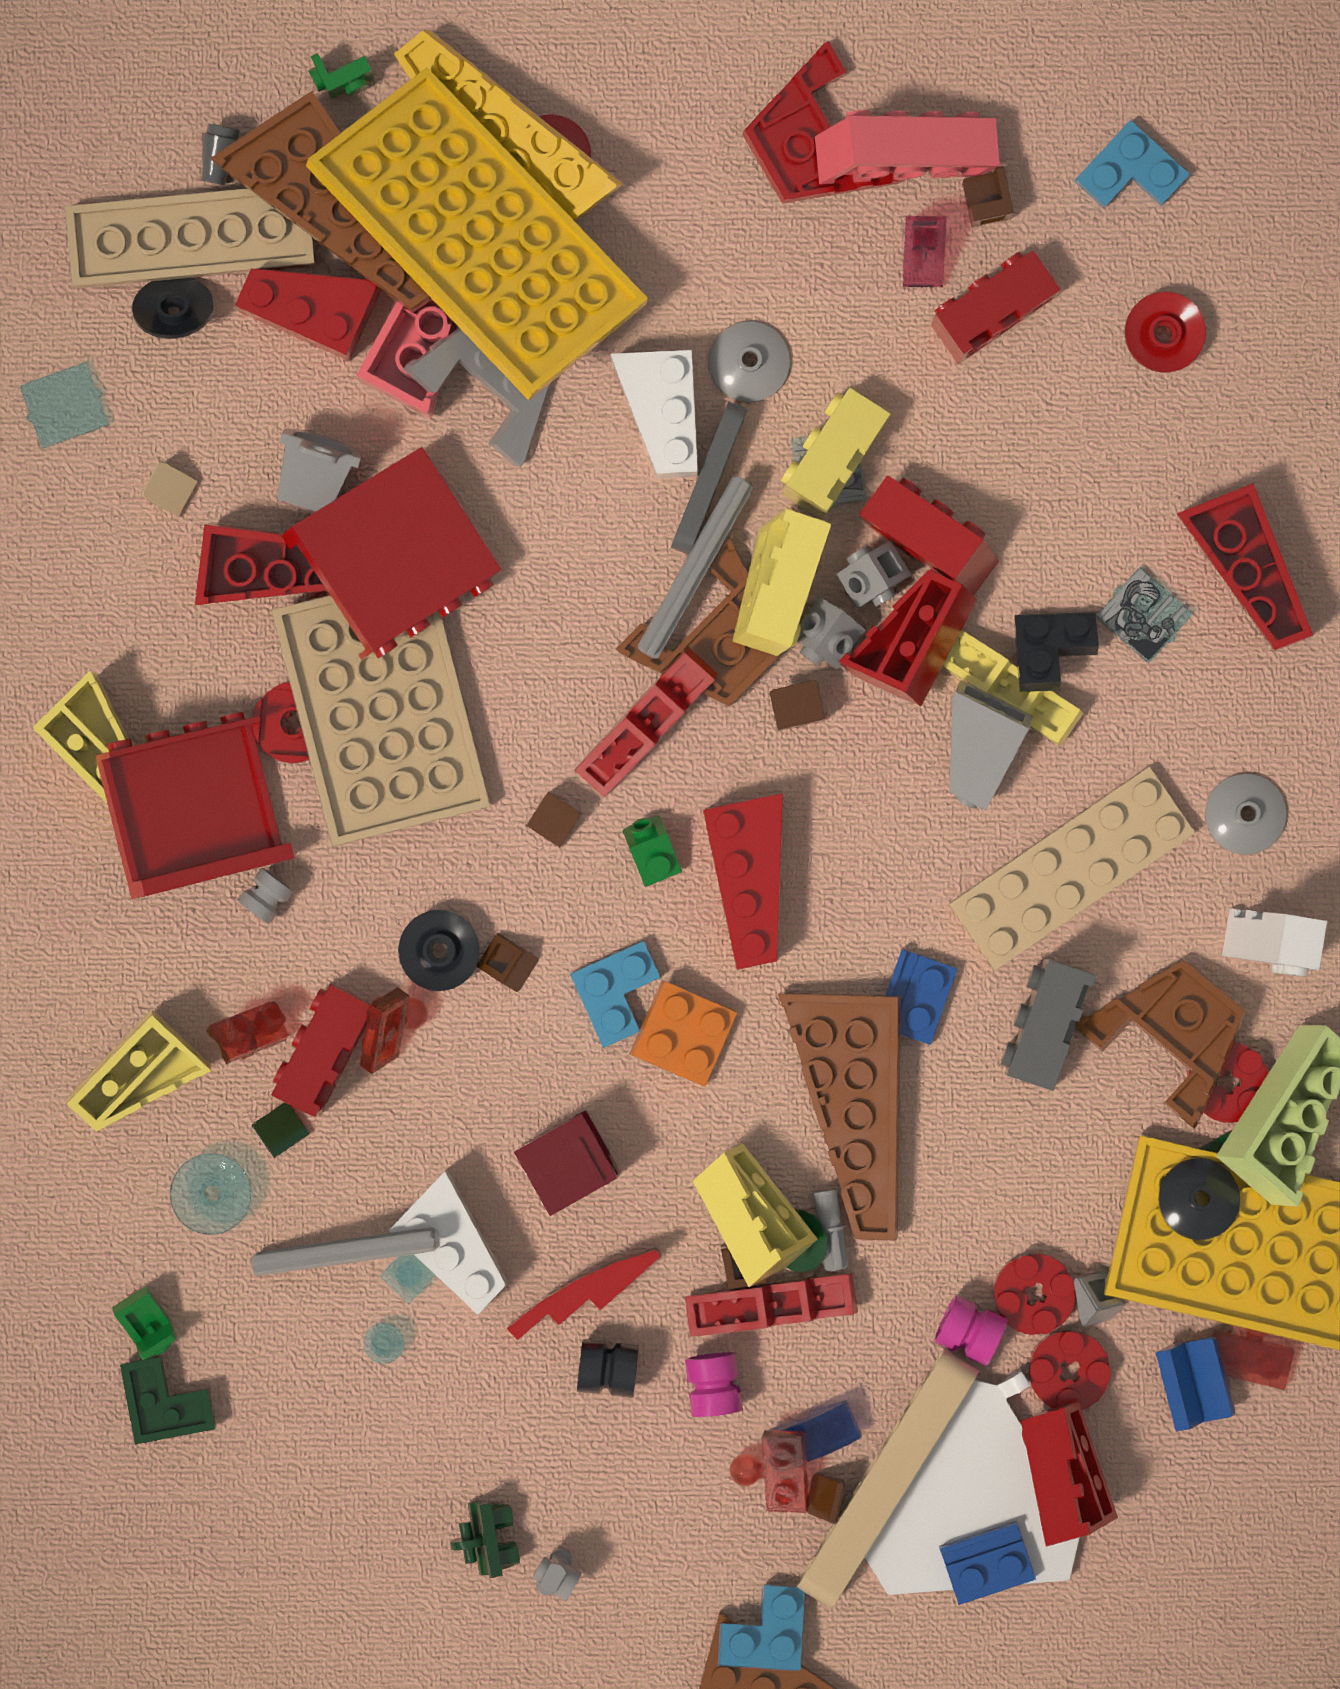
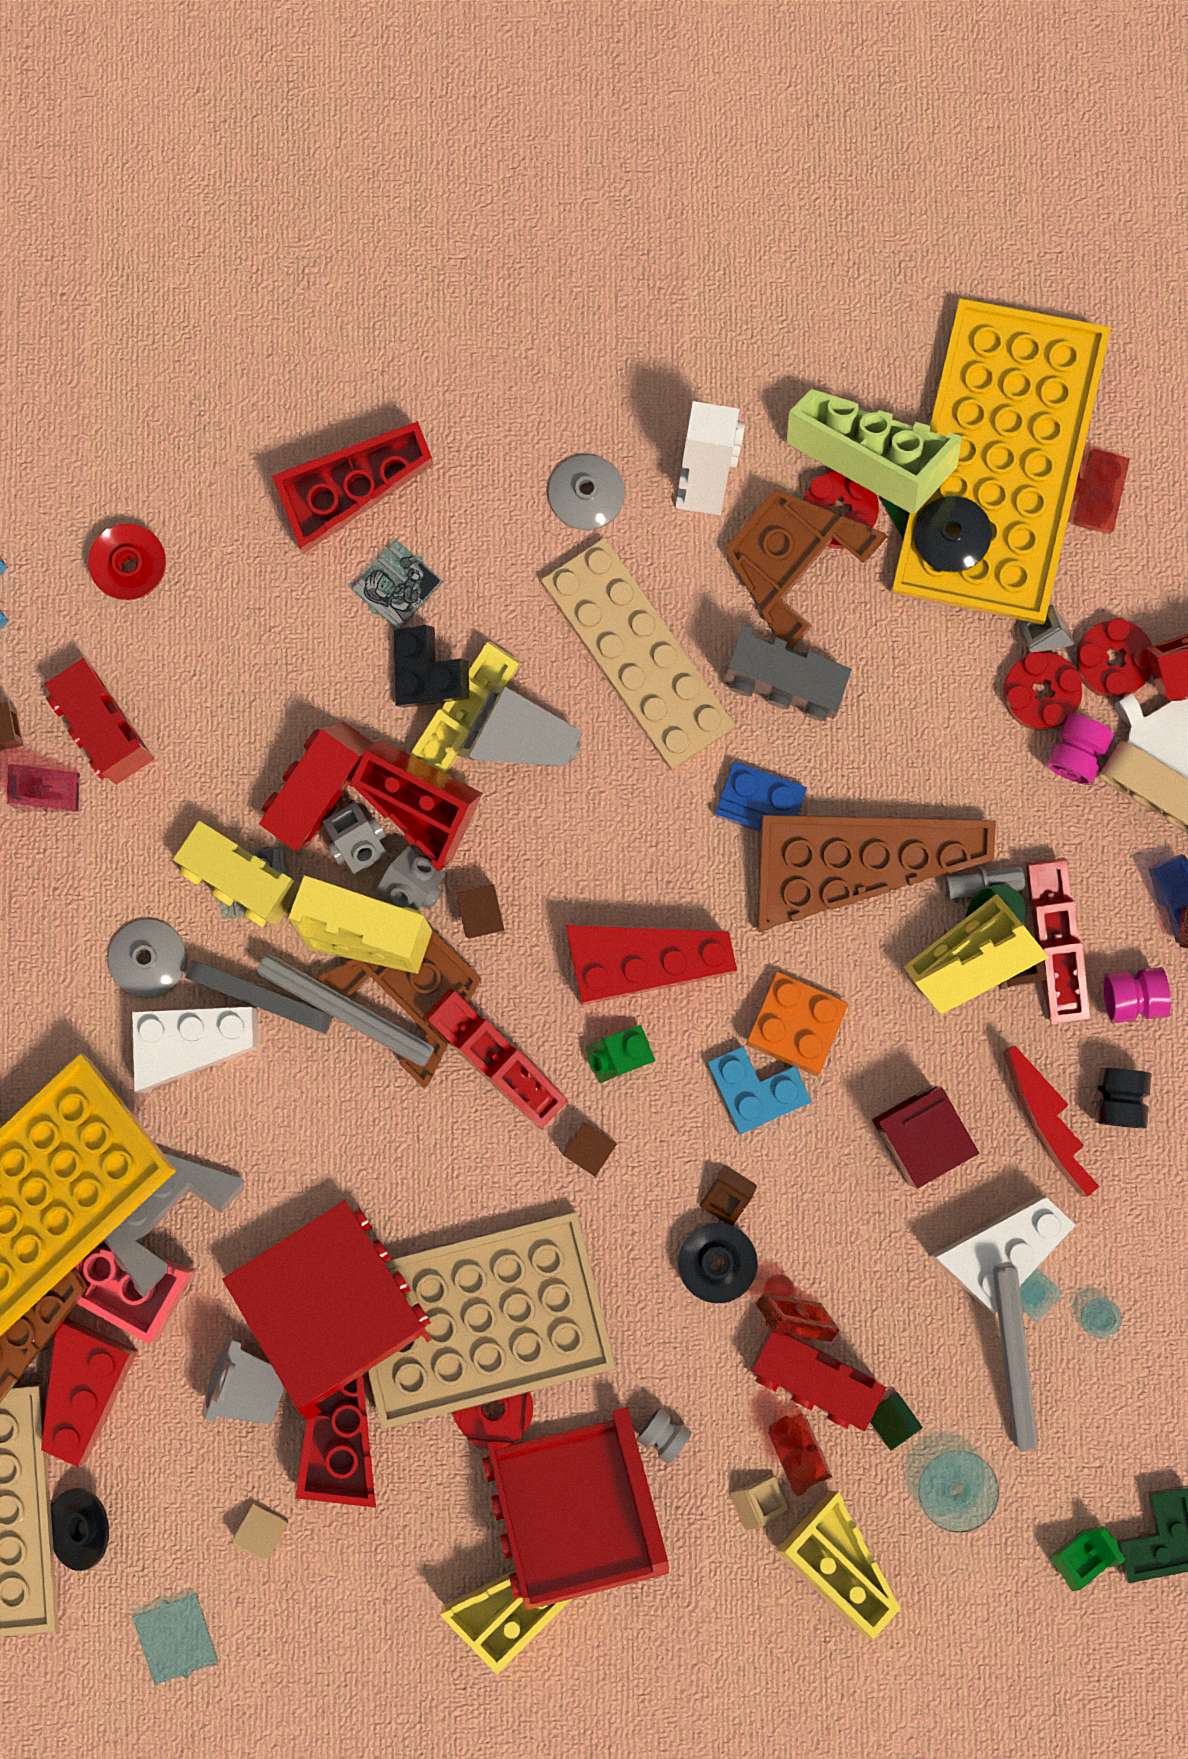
camera: 95 degrees left, 5 degrees down
blue panel [1156,1337,1235,1432] -> none
none -> tan slope [730,1474,790,1530]

